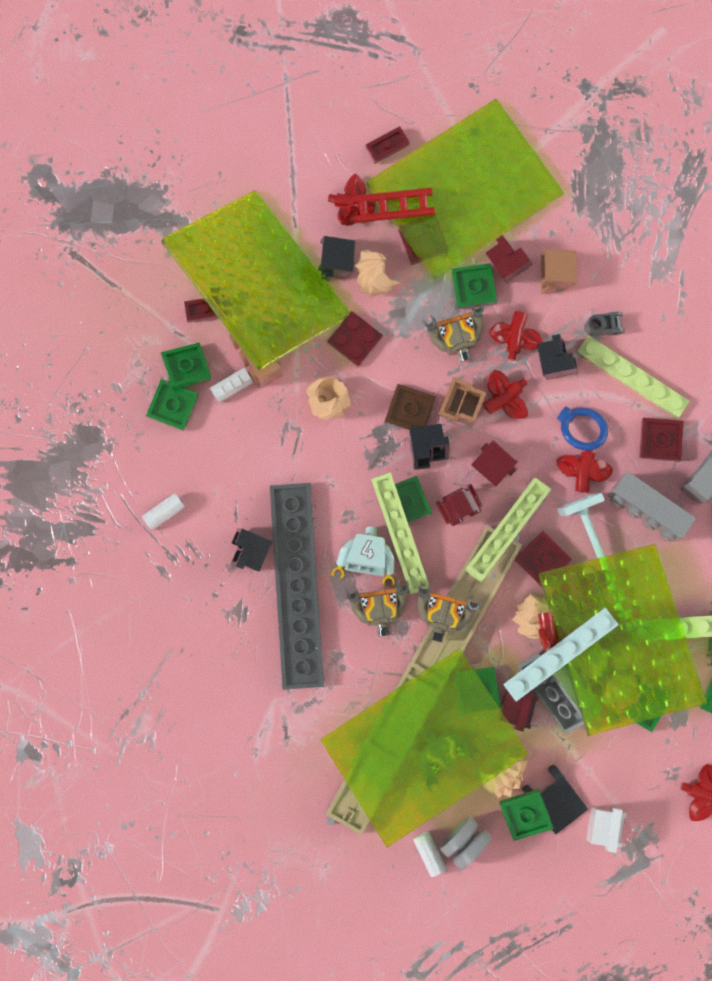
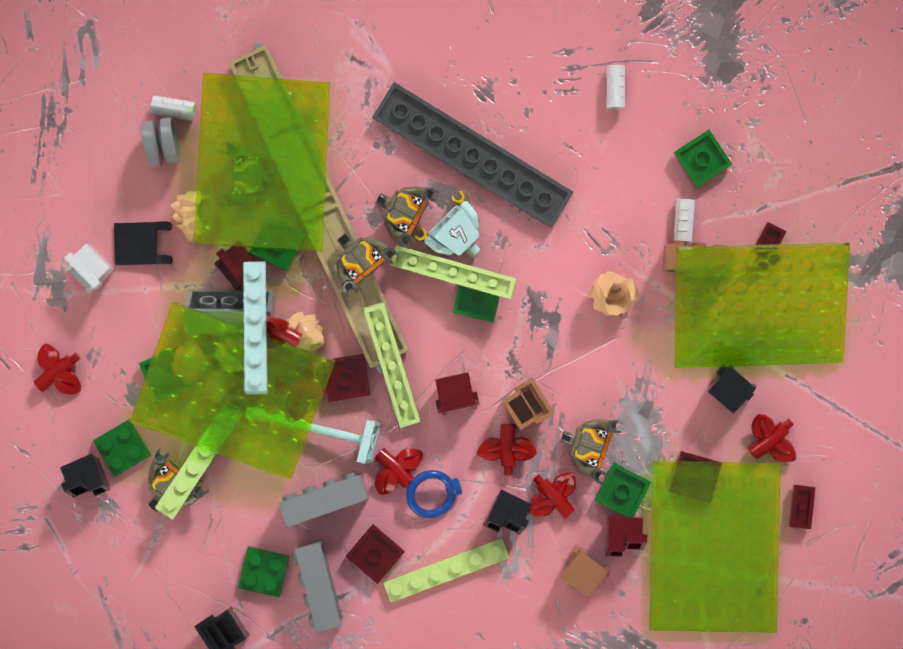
camera: 125 degrees right, 5 degrees up
green plate [161,342,211,390] -> none
black plate [230,528,272,572] -> none
dark red plate [327,311,383,367] -> none
red bar [352,187,435,223] -> none
light nougat hair [354,250,400,298] -> none
reddish brown tile [384,384,436,430] -> none
black plate [409,424,450,470] -> none
dark red brick [435,484,483,526] -> none
green plate [499,789,553,841] -> none
dark grey piece [584,312,625,336] -> none

